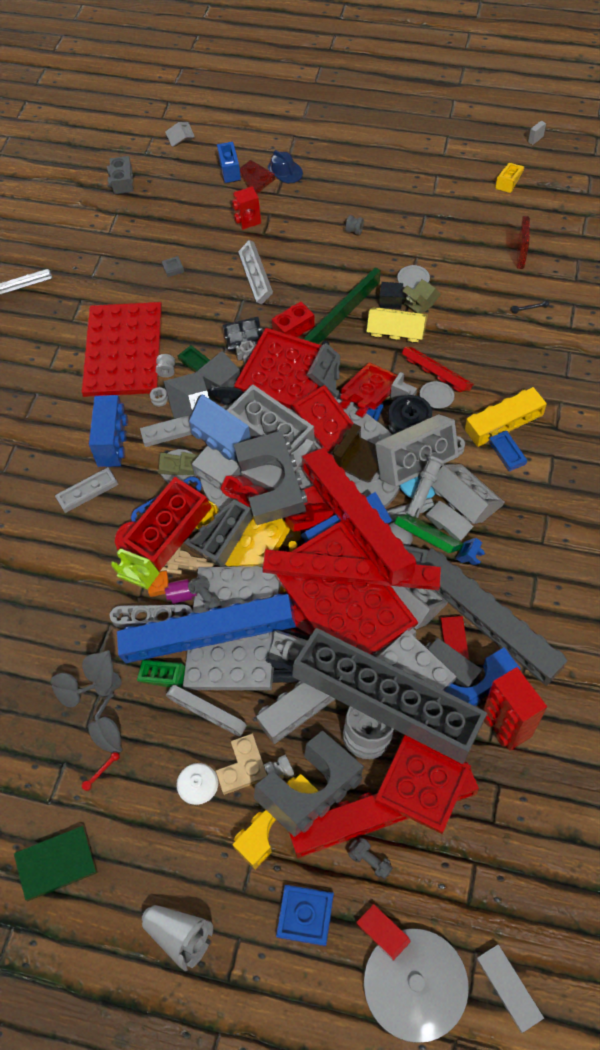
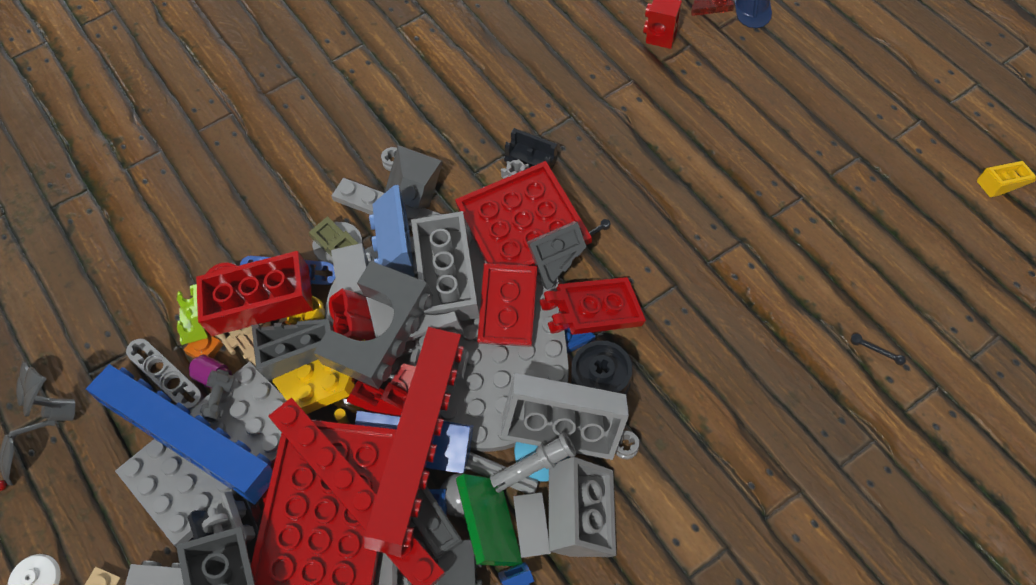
camera: 40 degrees right, 0 degrees up
light grey tile [55,467,118,513] -> none
red plate [82,302,162,397] -> none
blue brick [89,395,128,467] -> none
green slope [137,660,185,689] -> none
light grey wheel [156,354,175,377] -> none
dark grey tile [162,256,184,277] -> none
light grey beam [166,685,247,736] -> none
dark green tile [177,345,210,373] -> none
dark grey torso [197,351,240,389] -> none
black dish [207,387,243,405] -> none
light grey plate [238,240,273,304] -> none
red brick [272,302,315,337] -> none
dark green tile [303,267,381,344] -> none
dark brown bracket [332,423,379,482] -> none
dark grey wheel [345,215,364,235] -> none
light yellow slope [367,307,428,342] -> none
black brick [379,282,406,309] -> none
light grey panel [391,372,417,400] -> none
light grey piece [397,265,430,290] -> none
red plate [402,347,474,392] -> none
olive brick [403,279,441,313] -> none
light grey piece [420,381,455,409] -> none
yellow brick [465,387,547,447] -> none
blue tile [489,430,527,472] -> none
clear red tile [517,216,530,269] -> none

